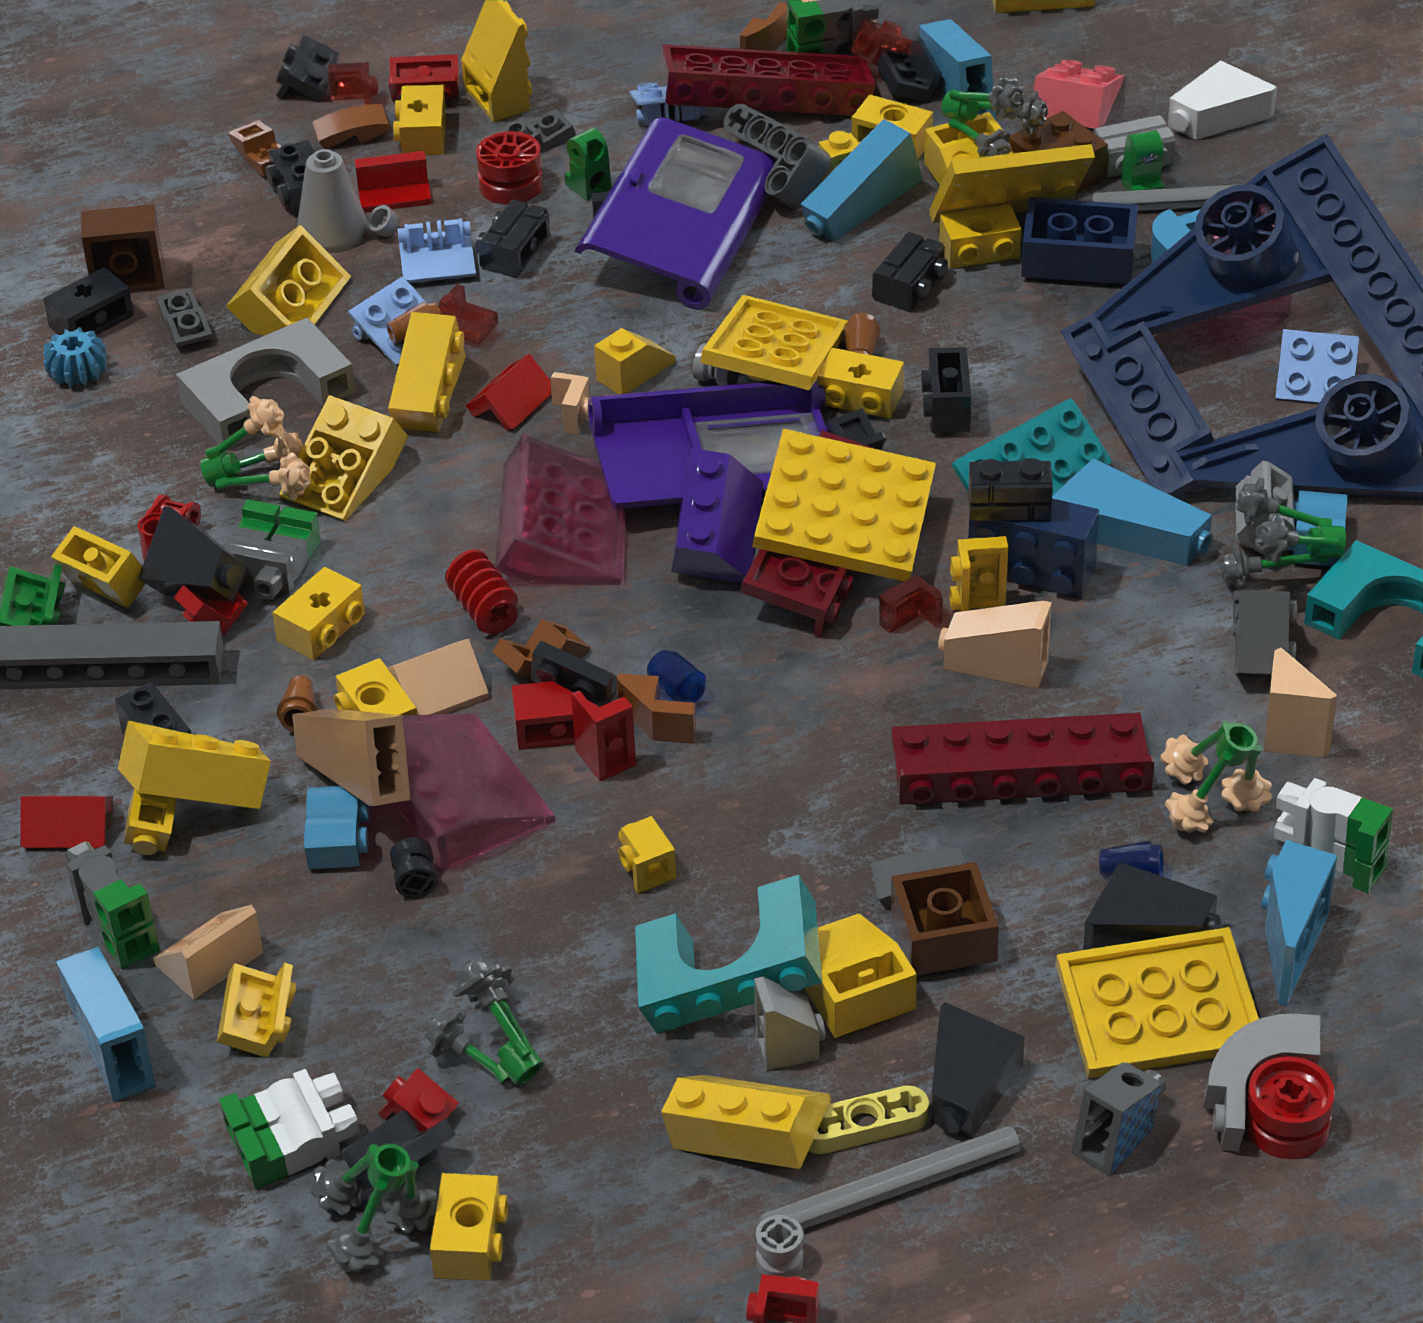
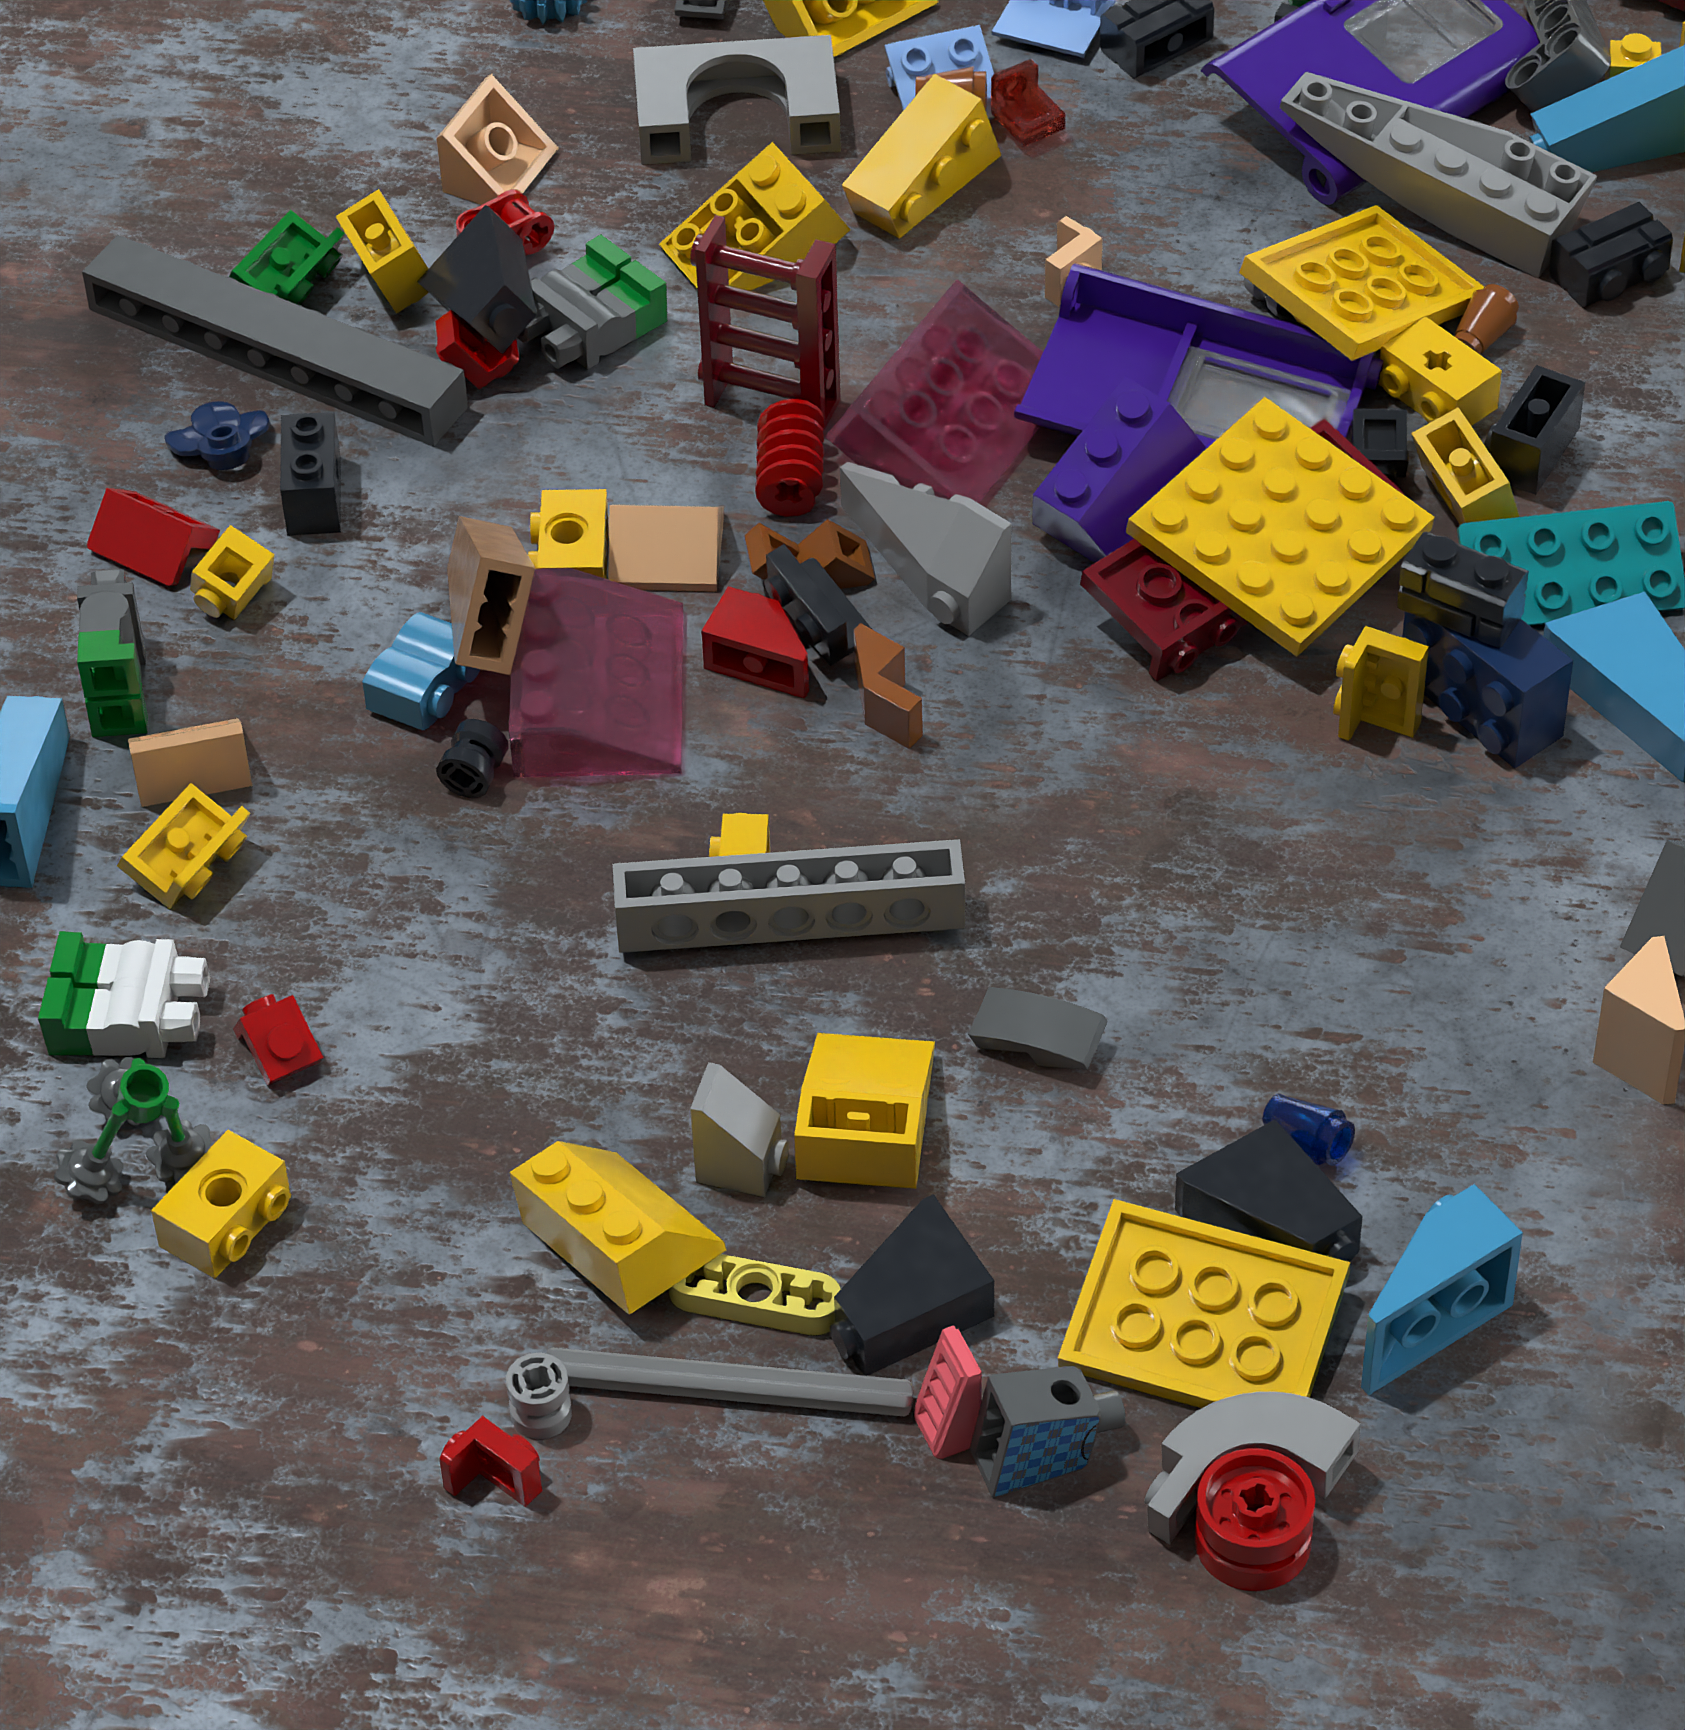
camera: 30 degrees right, 5 degrees up
yellow wedge [118,721,271,809] -> none
light nougat plant [200,396,311,500] -> none
yellow brick [272,567,365,660] -> none
dark orange cone [276,675,317,732] -> none
black bracket [341,1110,456,1192] -> none
plant [425,958,544,1086] -> none
red panel [465,353,551,431] -> none
red panel [571,691,636,781] -> none
yellow slope [594,328,676,394] -> none
teal arch [635,875,822,1033] -> none
clear blue brick [647,650,706,703] -> none
clear red bracket [879,574,943,633] -> none
dark red bracket [891,712,1154,805] -> none
reddish brown brick [891,862,999,975] -> none
light nougat slope [938,601,1052,689] -> none
light nougat plant [1160,721,1272,833] -> none
hips [1274,778,1393,894] -> none
none -> dark blue plate [164,401,270,470]
none -> light nougat slope [437,74,558,205]
none -> light grey brick [612,839,965,953]
none -> dark red fence [690,215,841,432]
none -> light grey wedge [840,462,1012,636]
none -> coral slope [914,1326,982,1459]
none -> light grey wedge [1279,72,1597,278]
none -> yellow brick [1411,407,1519,524]

